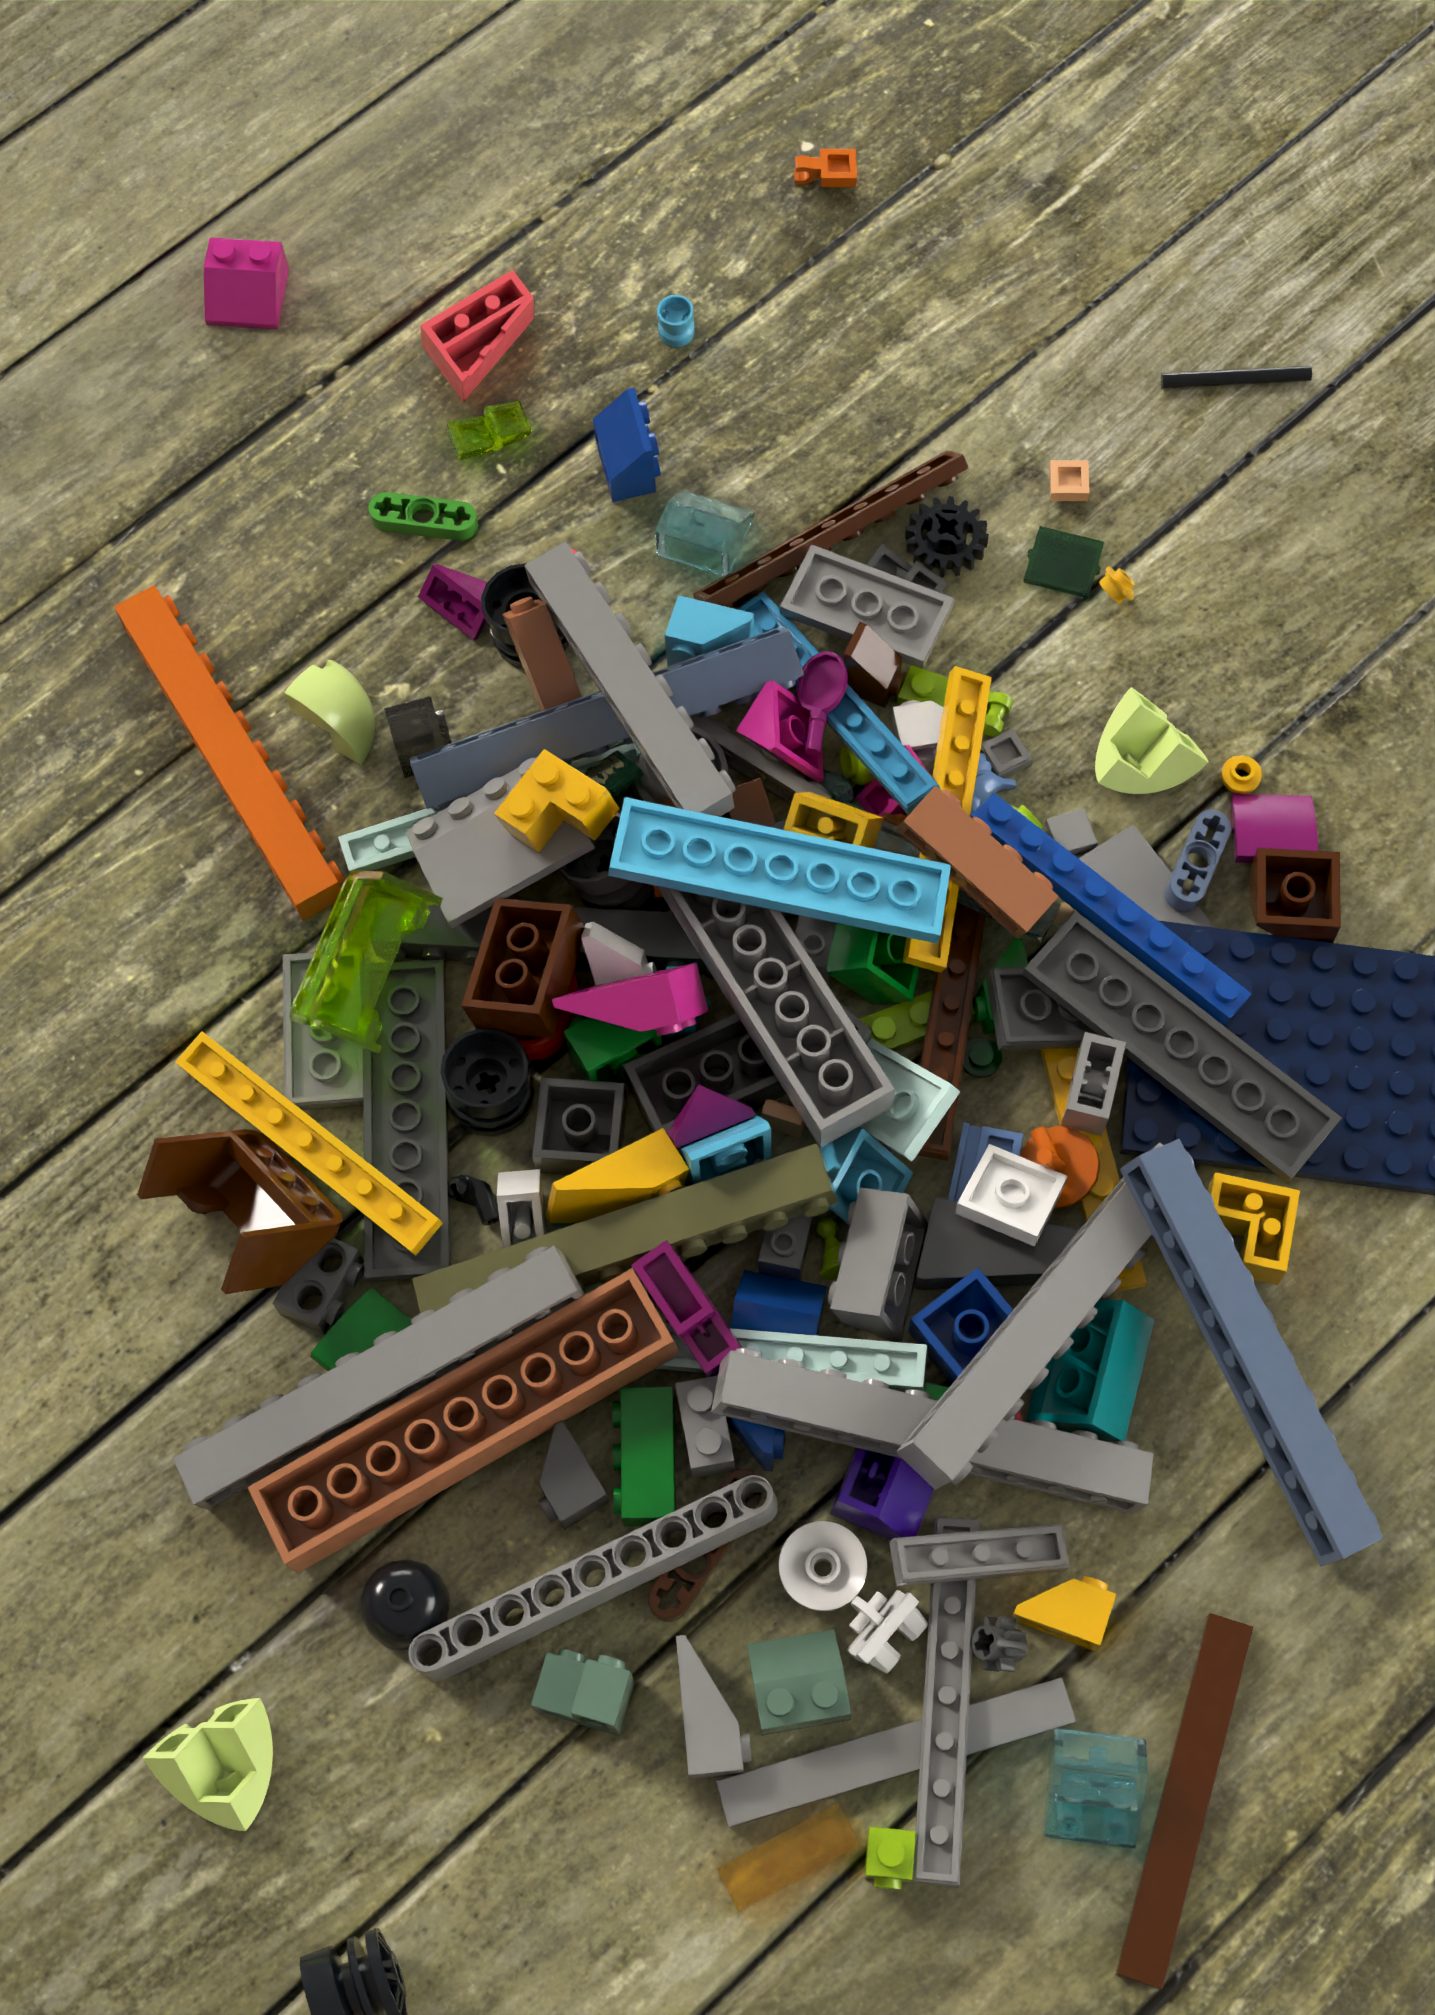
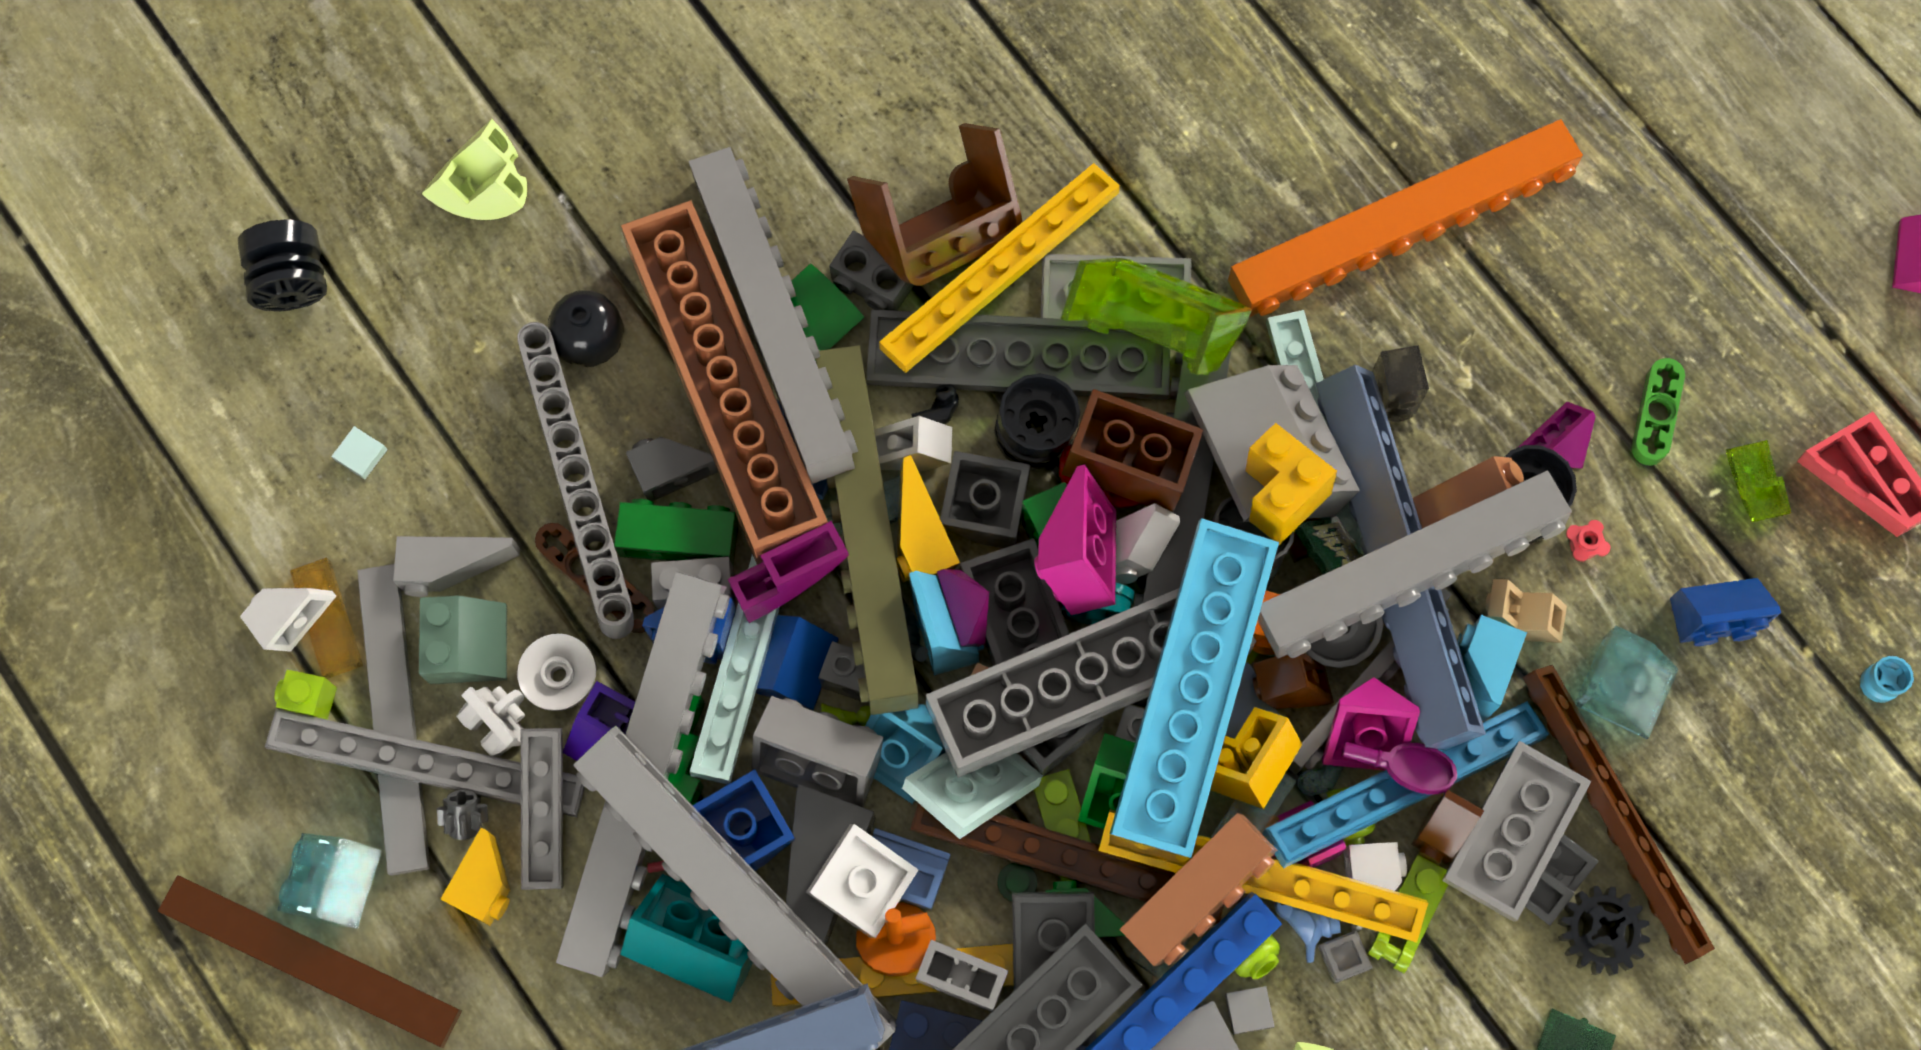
camera: 95 degrees right, 5 degrees up
yellowish green brick [284,660,375,765] -> none
sand green brick [530,1649,635,1736] -> none
none -> white slope [240,588,336,651]
none -> light aqua tile [331,426,388,480]
none -> tan brick [1486,579,1567,643]

